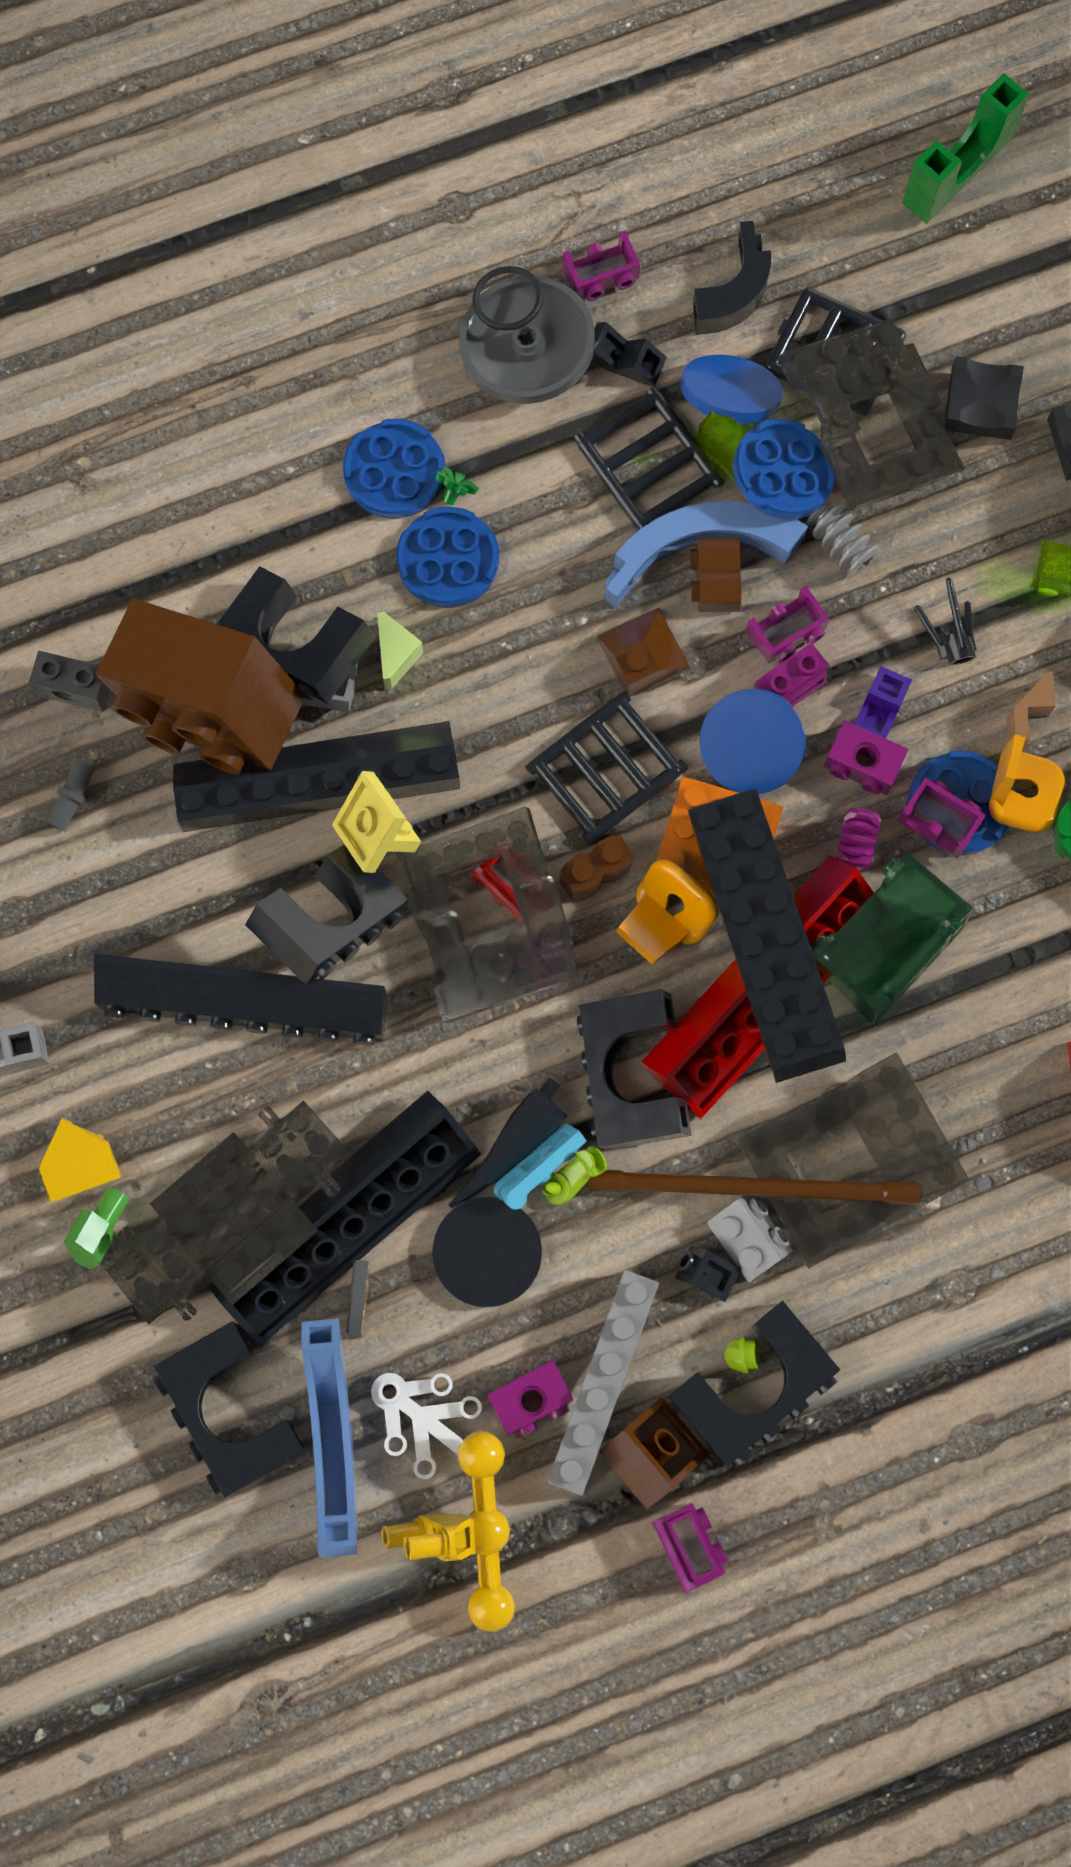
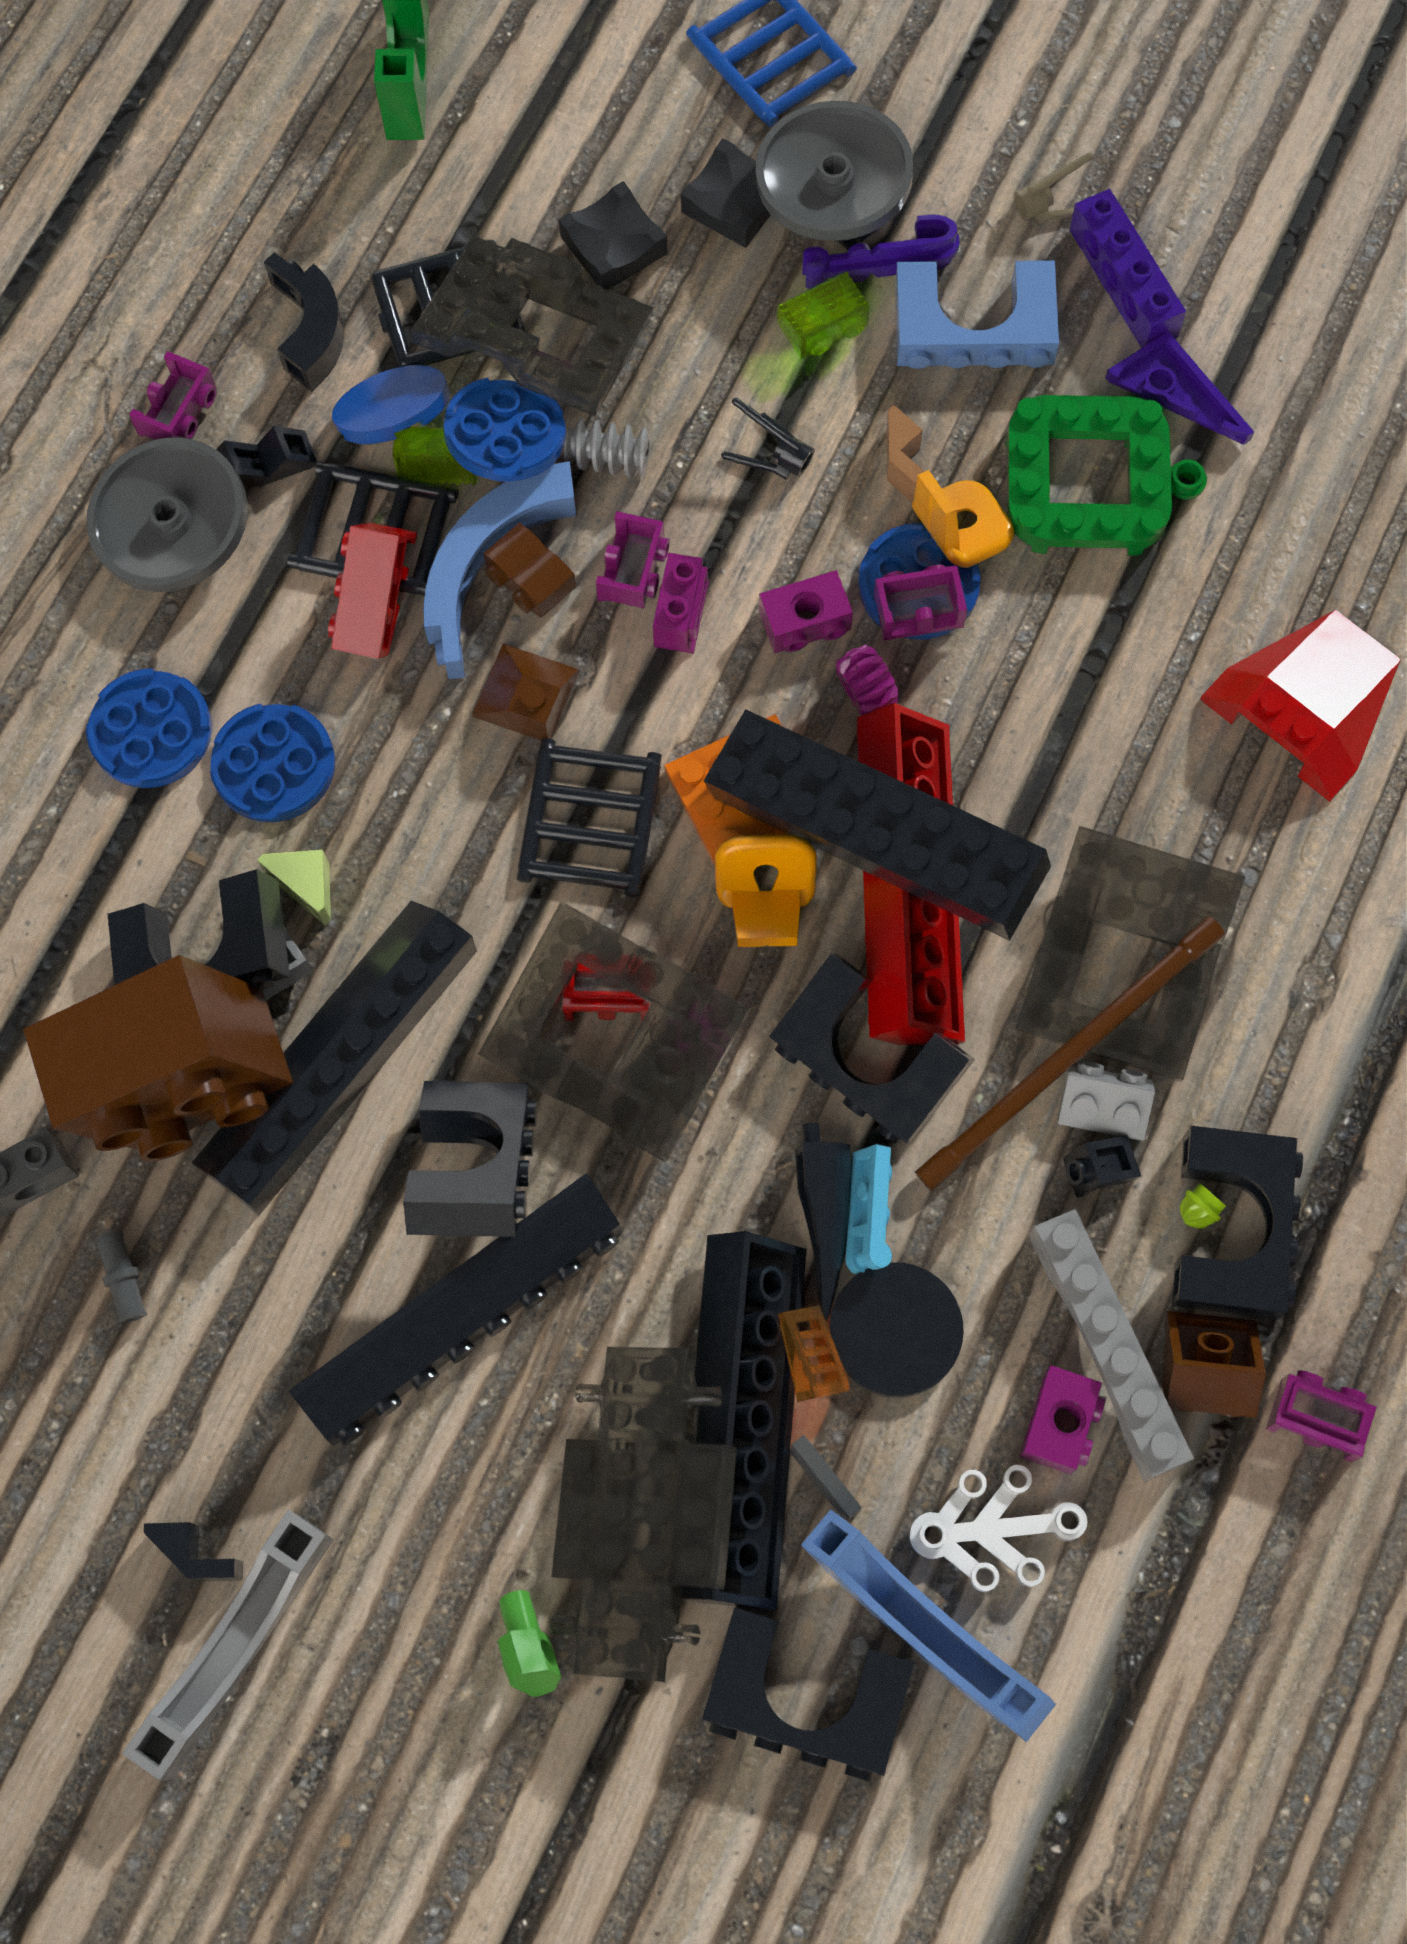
camera: 40 degrees left, 5 degrees down
yellow slope [39,1117,121,1203] -> none
light yellow bracket [332,771,421,873] -> none
yellow connector [382,1431,515,1632] -> none
green plant [435,467,479,505] -> none
black tyre [472,266,544,331] -> none
lime piece [542,1146,607,1205] -> none
reddish brown brick [560,835,634,902] -> none
blue tile [700,688,806,794] -> none
clear green windscreen [811,852,973,1025] -> none
dark purple slope [854,666,912,738] -> none
none -> wedge [328,523,418,659]
none -> clear orange slope [778,1306,850,1402]

